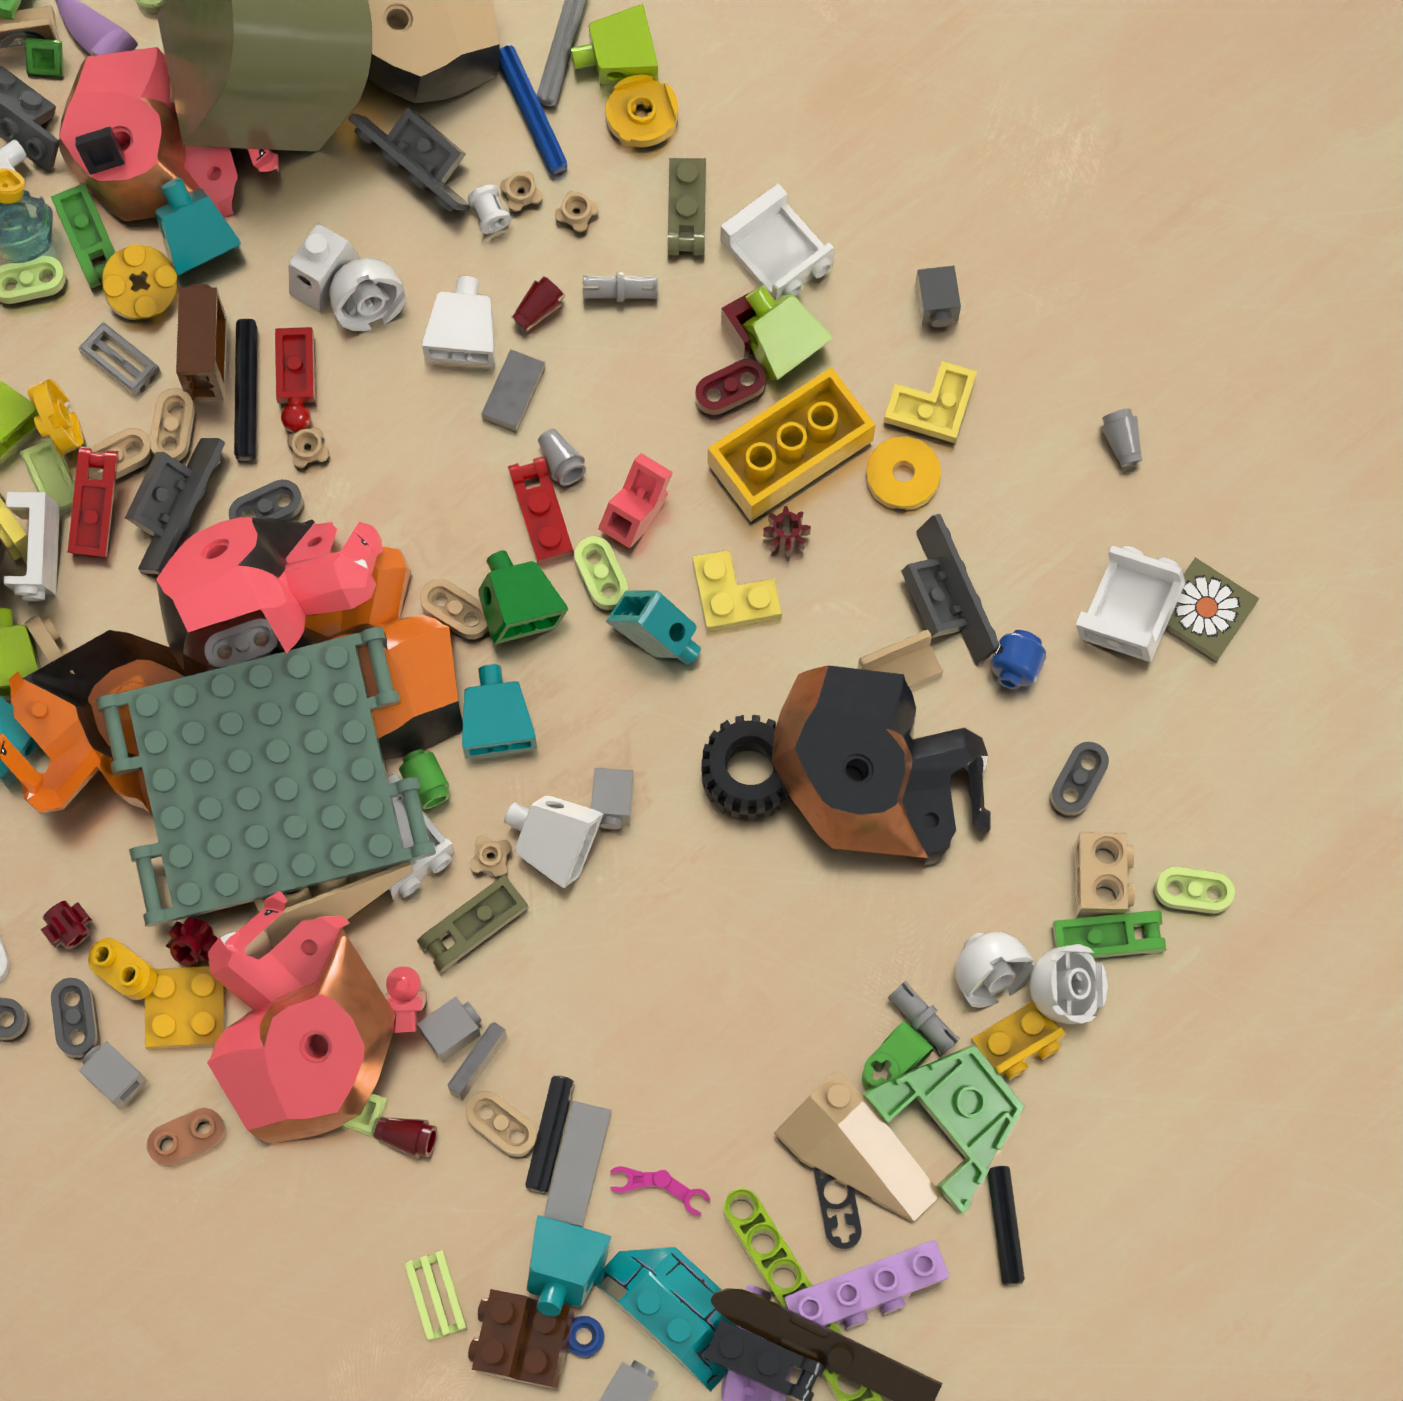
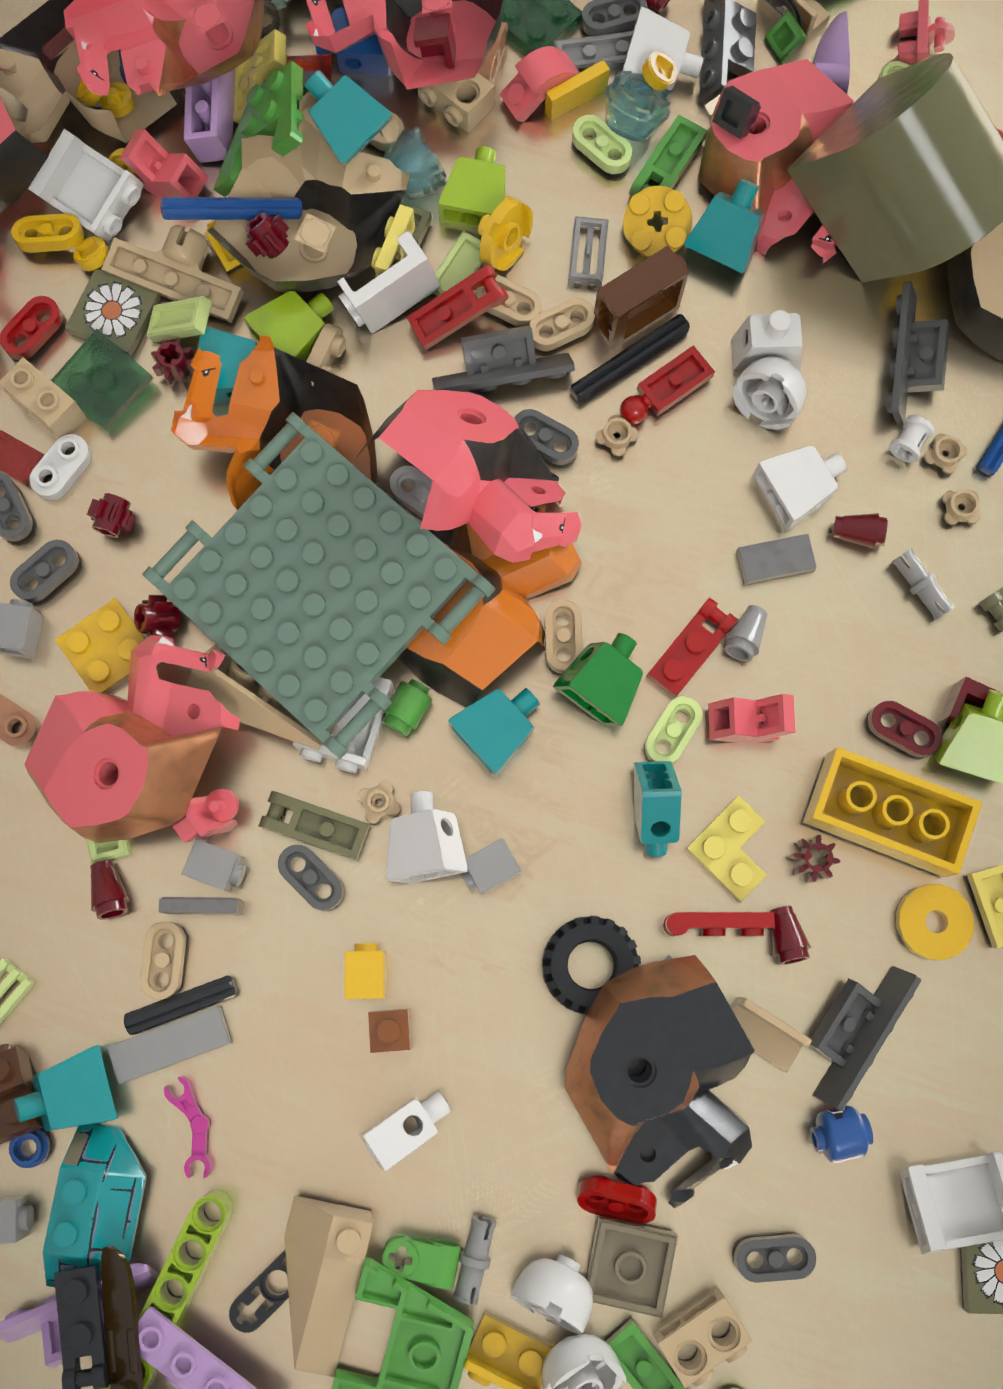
camera: 55 degrees right, 5 degrees up
yellow plate [88,938,157,1000] -> none
none -> dark grey plate [278,845,344,911]
none -> yellow brick [344,943,386,999]
none -> white torso [359,1091,451,1171]
none -> dark orange brick [368,1008,413,1053]
none -> red plate [577,1175,657,1224]
none -> dark tan plate [586,1215,678,1318]
none -> red plate [662,912,775,937]
none -> dark red cone [770,906,811,965]

